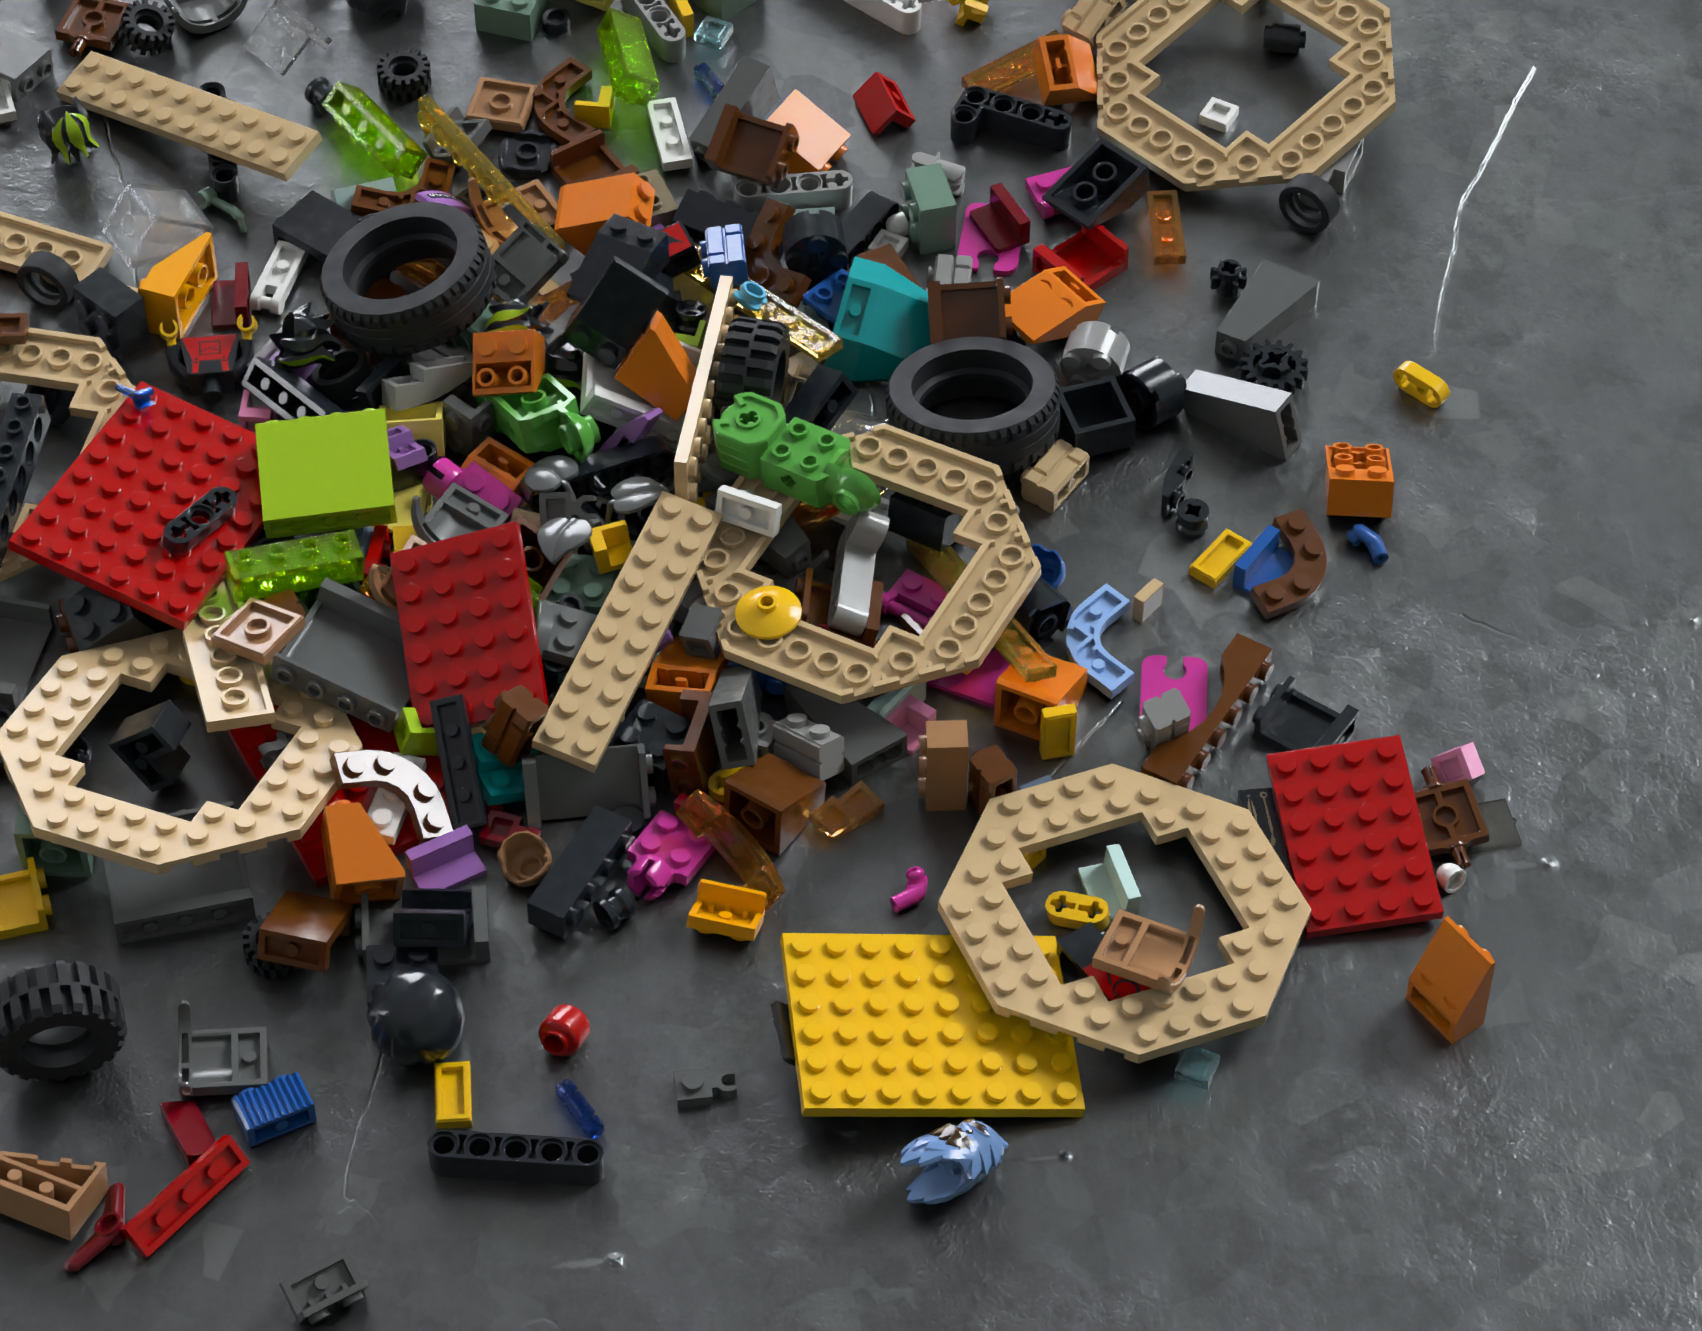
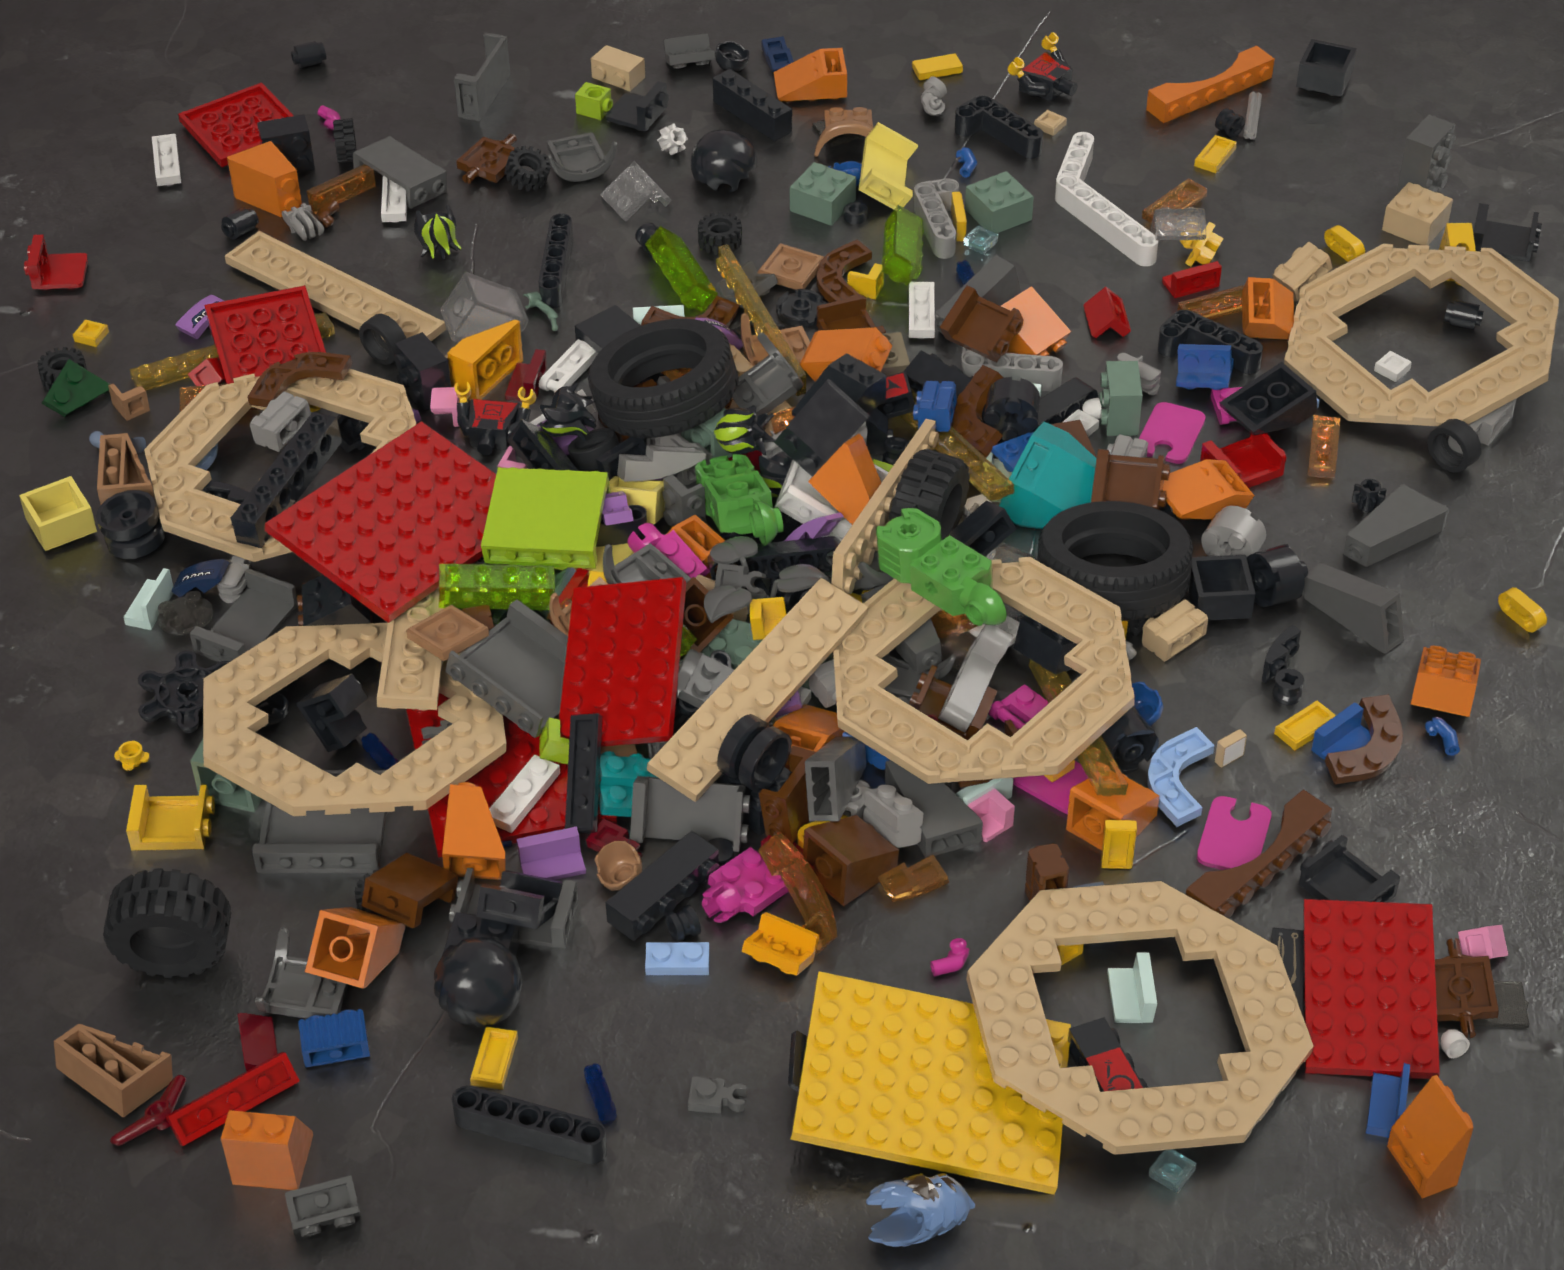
camera: 15 degrees right, 5 degrees down
tan plate [56,51,323,182] -> none
clear blue hand [115,383,156,410] -> none
black beam [163,487,237,554] -> none
plate [329,750,453,844] -> none
orange slope [472,329,545,397] -> none
reddish brown brick [482,685,549,767] -> none
red head [538,1004,591,1057] -> none
dark grey panel [678,604,723,660] -> none
white tile [715,485,782,538] -> none
medium azure plate [733,281,767,311] -> none
yellow dish [735,586,802,640] -> none
medium nougat wedge [918,720,969,811] -> none
dark red panel [969,182,1031,254] -> none
yellow beam [1045,891,1111,931] -> none
medium nougat piece [1092,904,1205,993] -> none
light grey brick [1136,688,1191,752] -> none
black gear [1240,339,1308,395] -> none
none -> orange slope [221,1110,313,1190]
none -> orange slope [305,907,406,988]
none -> clear blue axle [361,732,399,770]
none -> bright pink panel [430,387,460,427]
none -> light blue plate [645,942,709,975]
none -> black wheel [717,714,792,793]
none -> red panel [1162,261,1222,298]
none -> blue bracket [1176,344,1234,390]
none -> blue panel [1366,1063,1410,1138]

